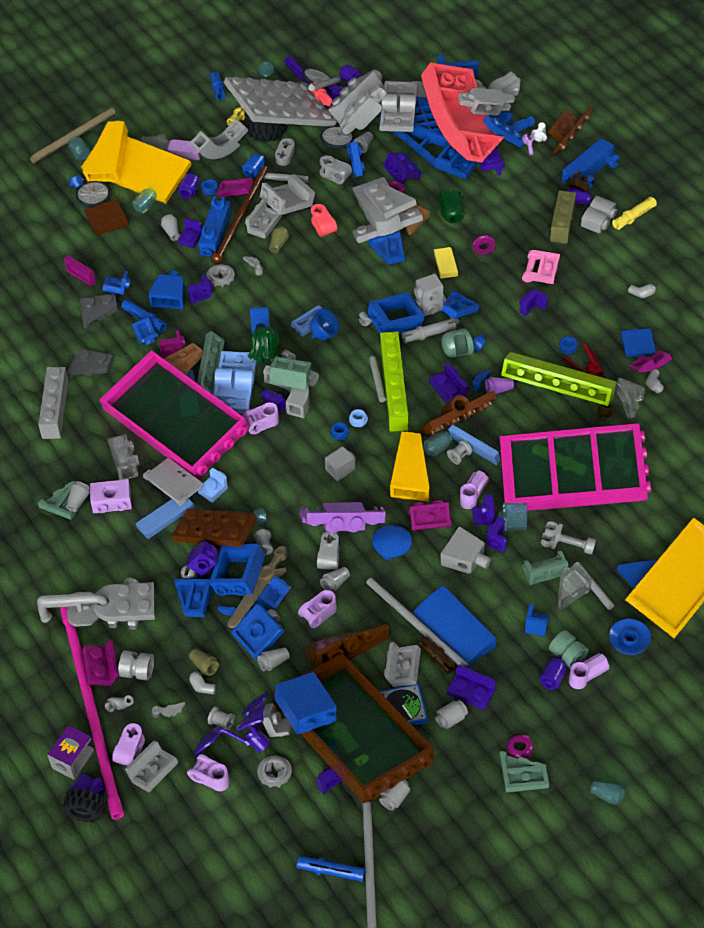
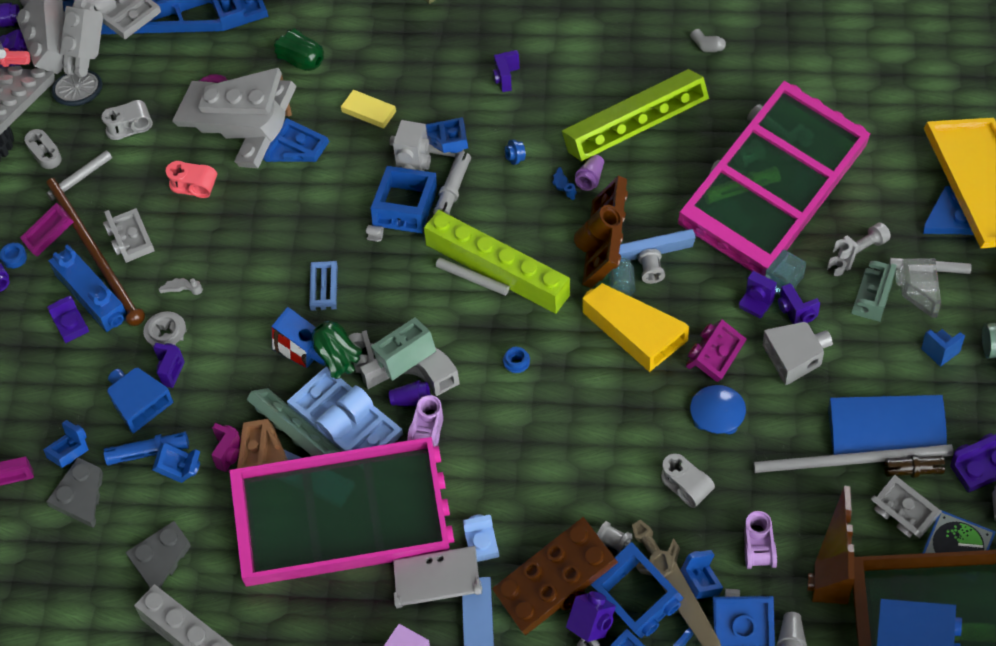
camera: 50 degrees left, 5 degrees up
clear brick [108,434,139,480] -> none
light grey cone [161,214,180,241] -> none
blue brick [242,153,265,178] -> none
clear light blue hinge [253,508,267,524] -> none
light grey panel [260,174,315,215] -> none
olive cone [269,226,289,253] -> none
medium lavender bracket [300,502,386,533] -> none
blue piece [309,308,340,341] -> none
light grey cone [320,567,350,592] -> none
light grey brick [325,446,356,481] -> none
blue plate [346,142,365,177] -> none
light blue plate [349,409,368,427] -> none
light grey cone [353,132,373,153] -> none
dark purple bracket [383,152,422,185] -> none
dark purple bracket [429,363,469,404] -> none
sand green helmet [441,328,474,358] -> none
lavender piece [460,470,489,509] -> none
magenta piece [472,235,495,255] -> none
bright pink plate [522,250,560,284] -> none
blue tile [559,336,578,354] -> none
dark red plant [563,343,604,377] -> none
dark brown hinge [598,404,614,418] -> none
clear slope [616,378,645,418] -> none
blue piece [621,328,656,357] -> none
magenta slope [629,350,672,373] -> none

